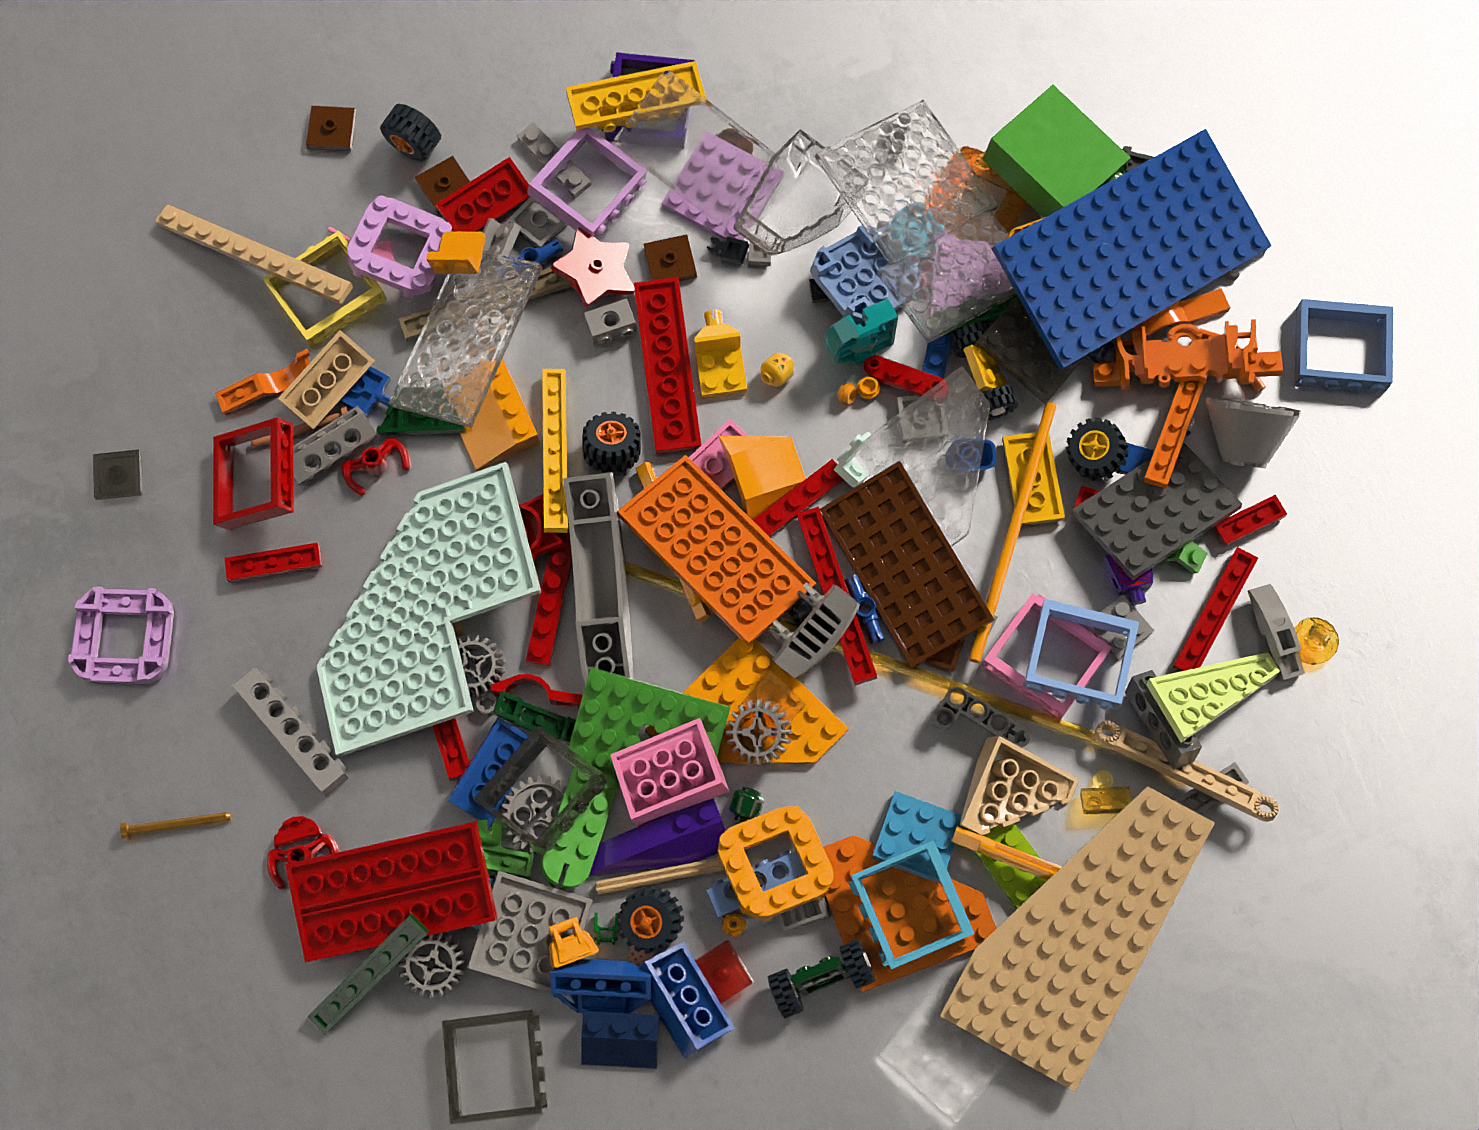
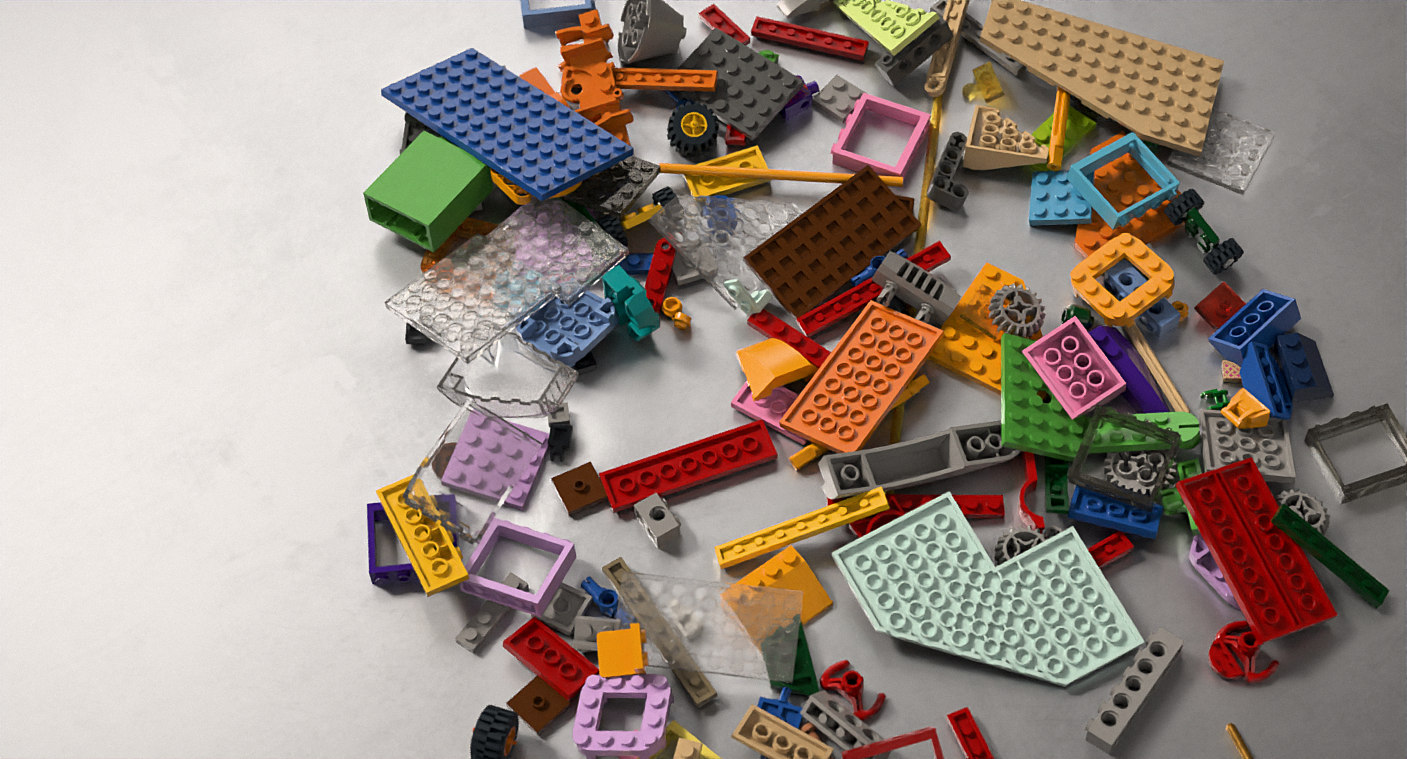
camera: 100 degrees left, 15 degrees down
plate [551,228,635,308] -> none
black wheel [582,411,641,474] -> none
black wheel [617,887,684,953] -> none
yellow plate [694,309,747,399] -> none
yellow head [760,353,794,387] -> none
light blue window [1023,599,1139,710] -> none

